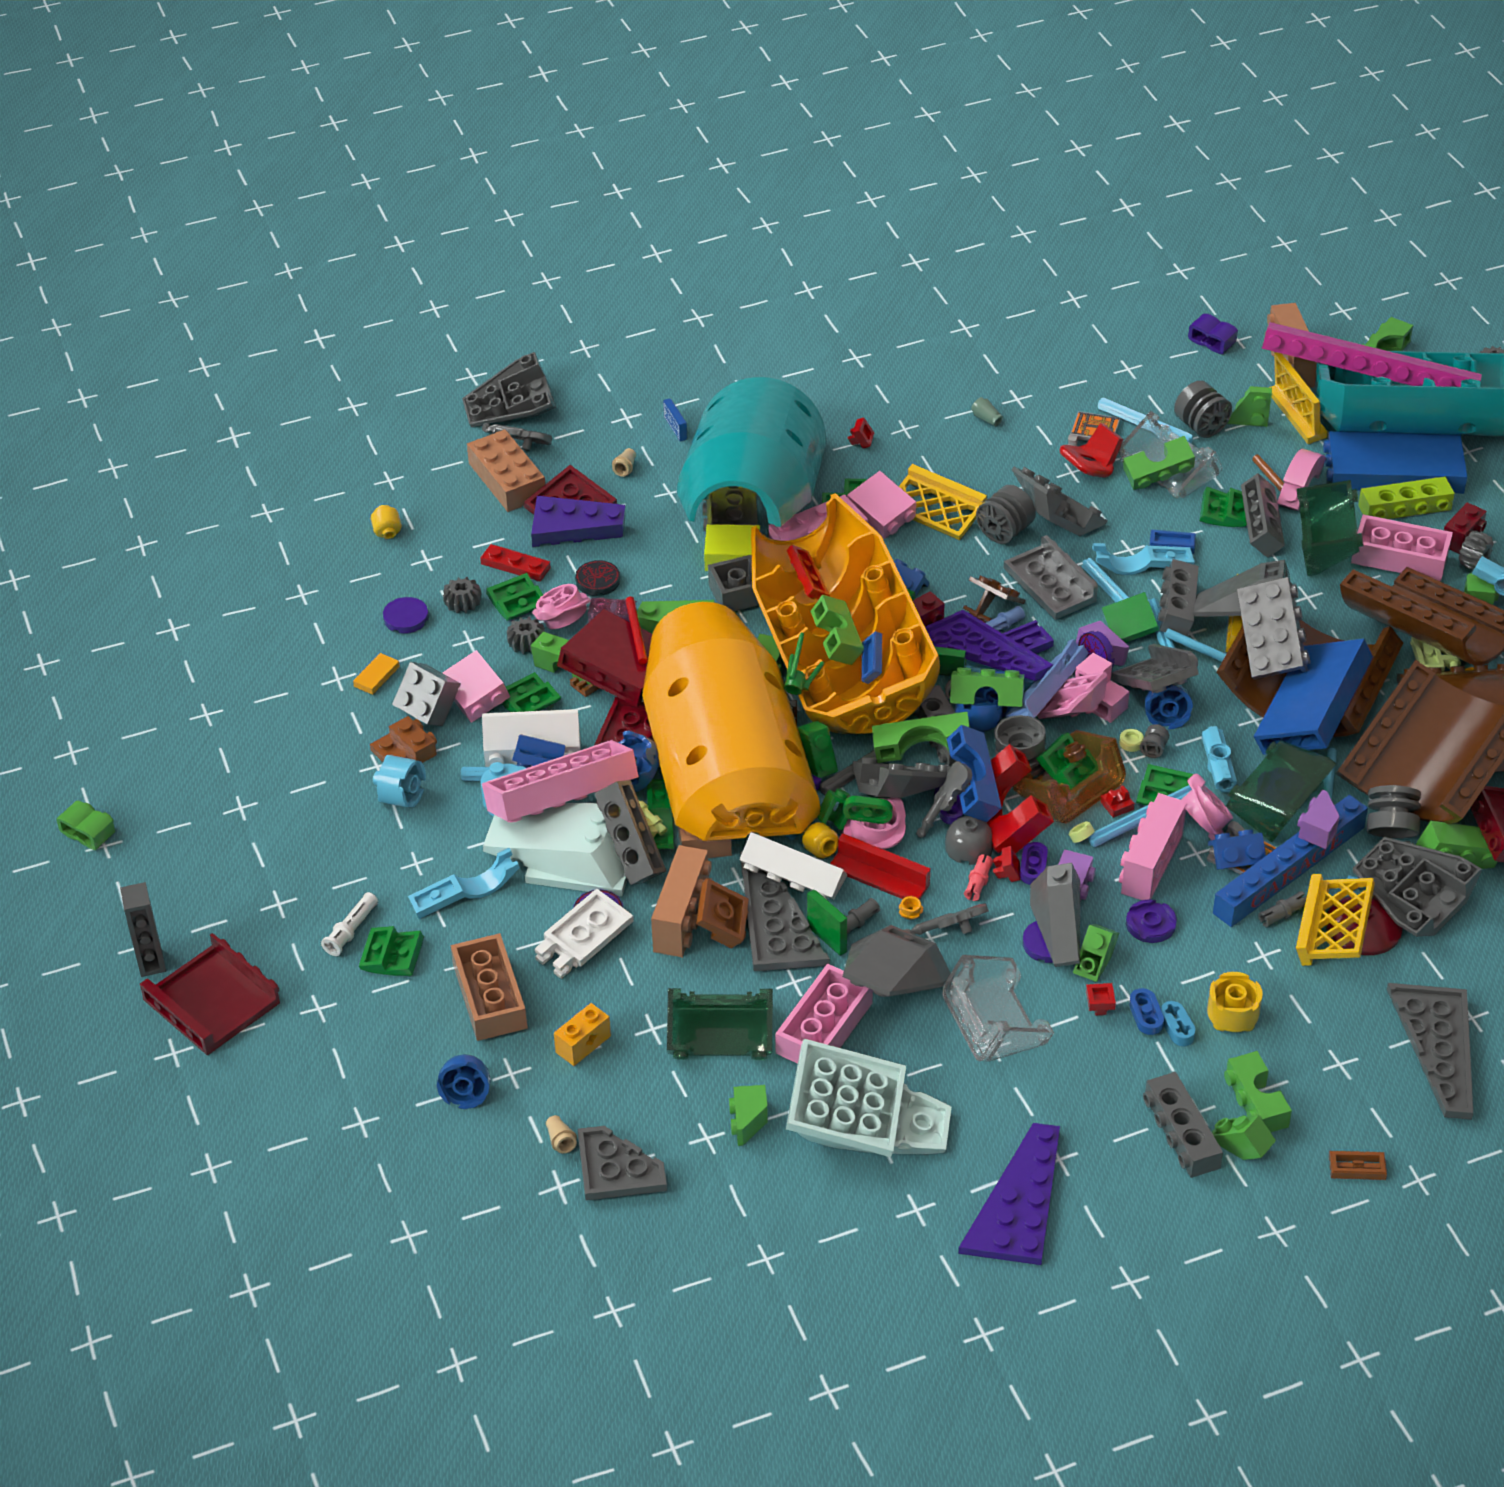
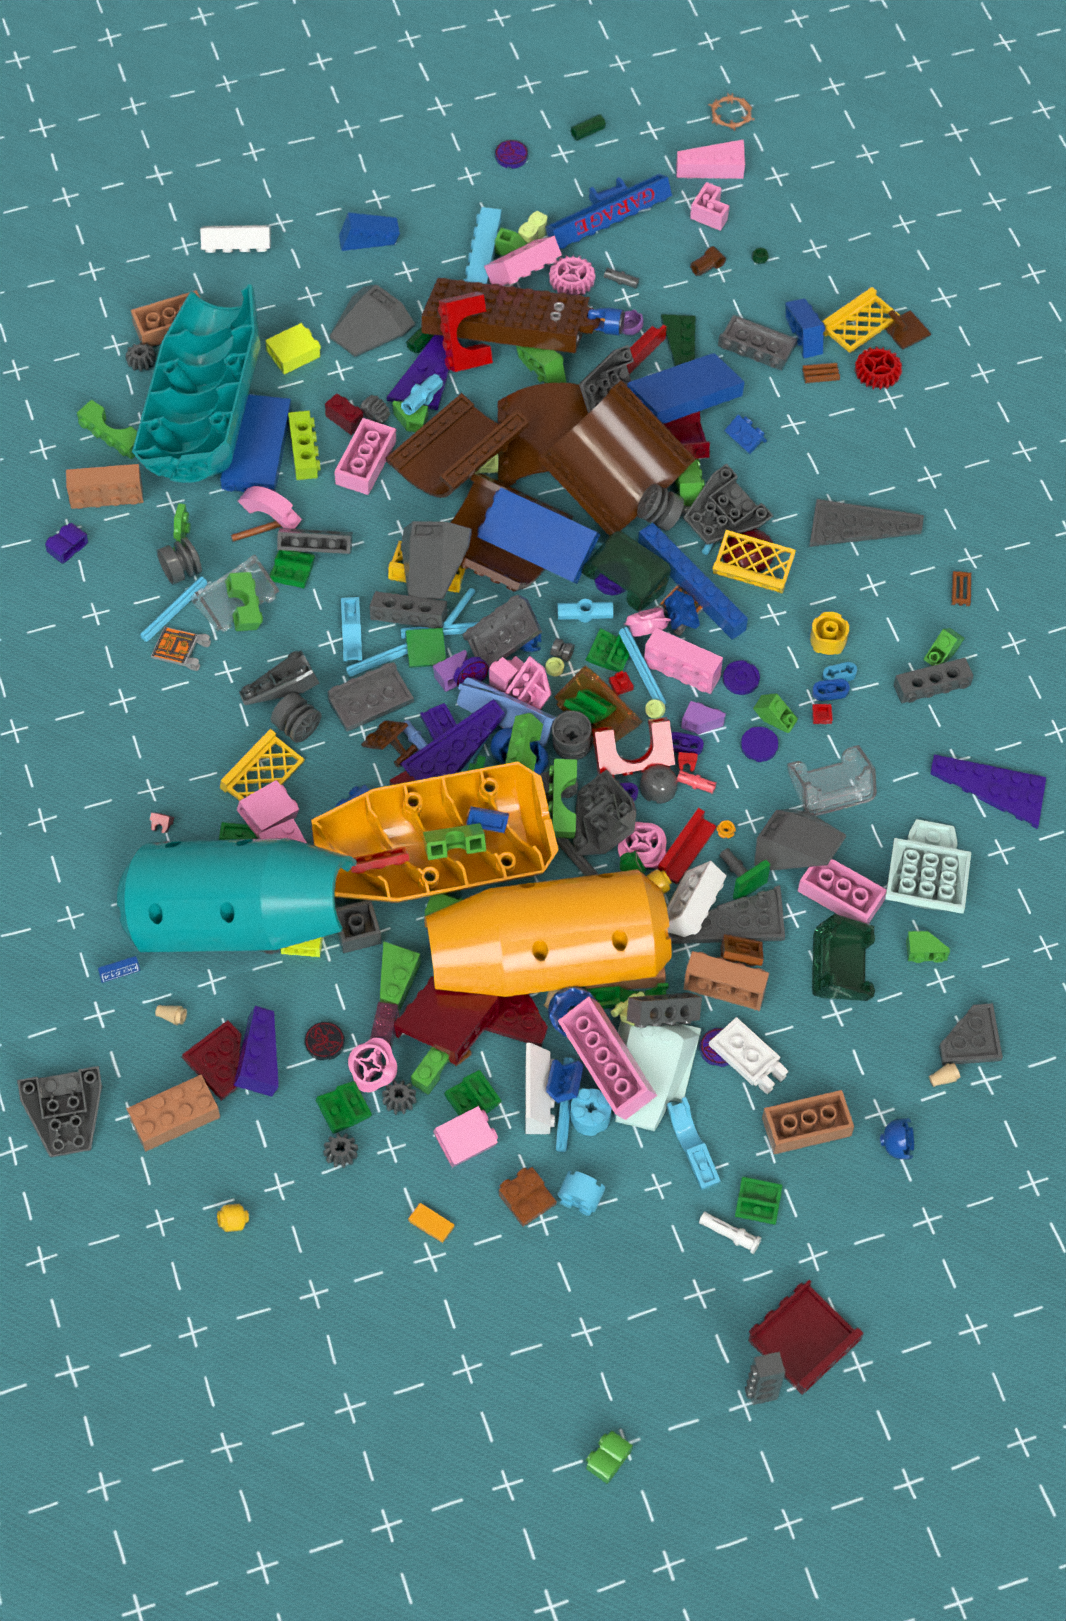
camera: 90 degrees left, 15 degrees up
dark purple tile [383,597,429,634] -> none
brick [392,662,461,726] -> none
red plate [480,544,551,582] -> none
dark grey piece [482,423,552,451] -> none
light orange brick [554,1003,611,1066] -> none
red bar [625,596,648,665] -> none
green plant [784,632,824,695] -> none
green brick [798,721,838,778] -> none
green plate [843,796,893,824] -> none
dark grey piece [905,903,989,935] -> none
dark grey piece [916,761,972,838] -> none
blue arch [947,725,1002,822] -> none
sand green cone [971,397,1003,427] -> none
dark grey wedge [1030,863,1080,967] -> none
red piece [1059,423,1123,478] -> none
reddish brown plate [1063,742,1087,763] -> none
blue tile [1150,530,1196,554] -> none
bright green arch [1224,1051,1292,1132] -> none
flat silver bracket [1237,577,1310,680] -> none
dark grey pin [1258,891,1307,927] -> none
dark pink brick [1262,322,1482,387] -> none
yellow fence [1269,352,1327,444] -> none
clear green windscreen [1297,480,1364,576] -> none
medium lavender slope [1297,790,1340,849] -> none

